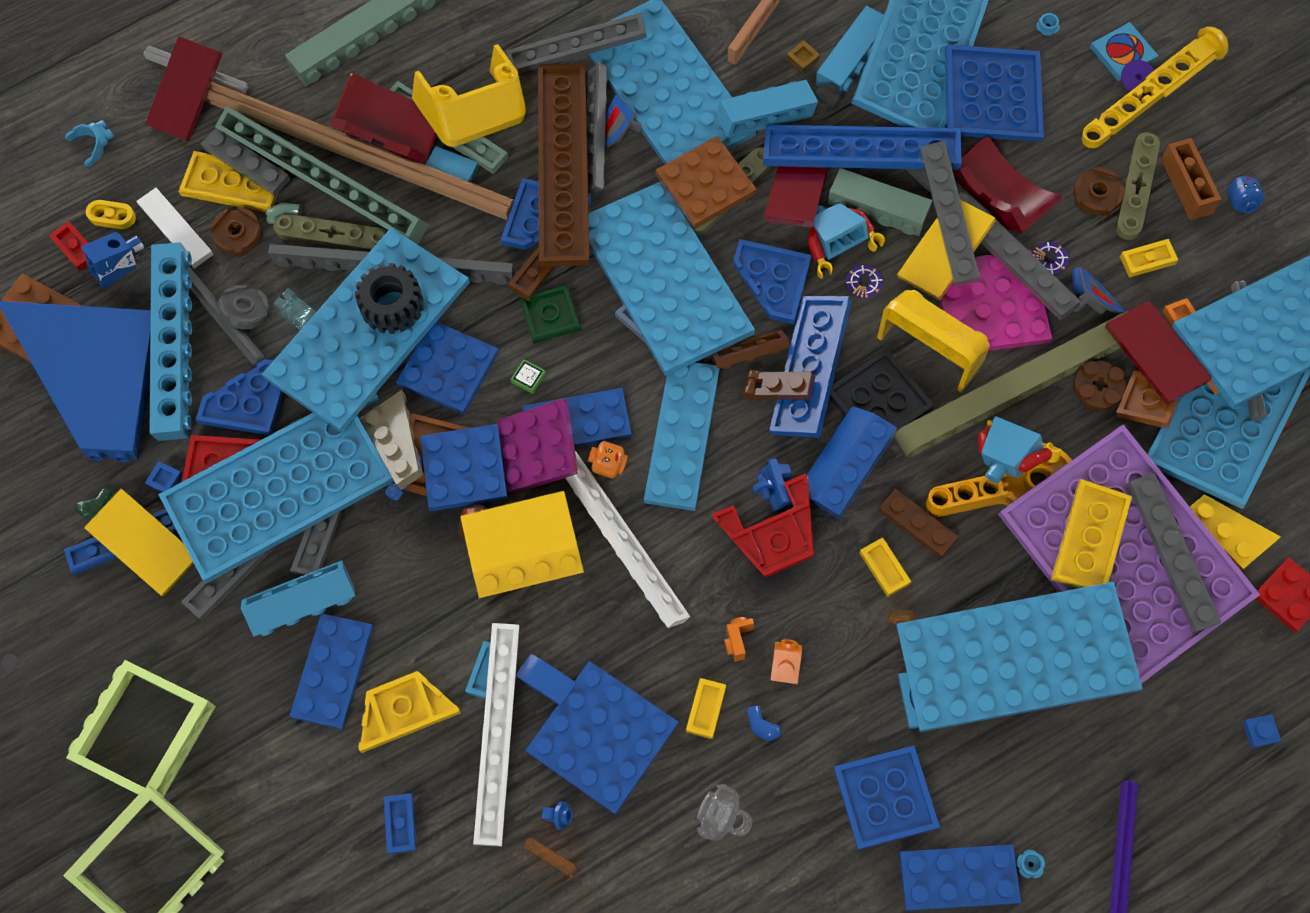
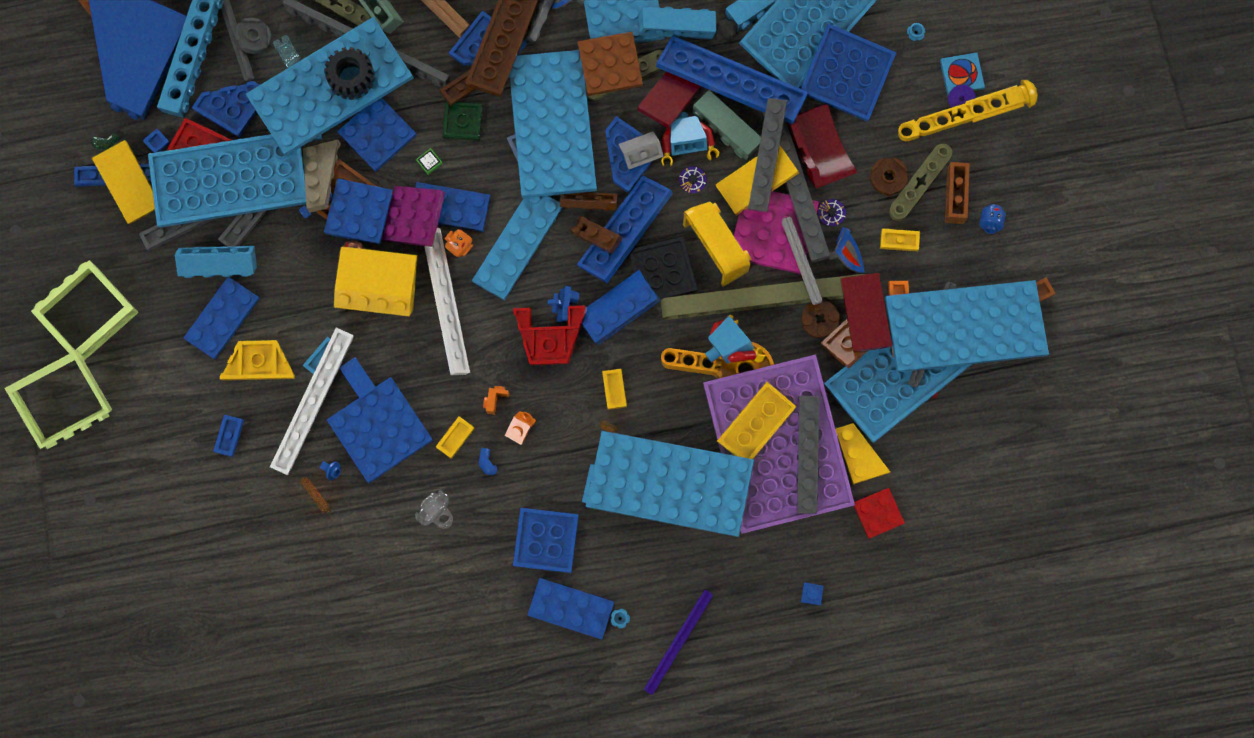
camera: 20 degrees right, 10 degrees up
reddish brown plate [878,489,958,559] -> none
none -> light grey panel [619,132,664,169]
none -> light grey axle [782,217,822,305]

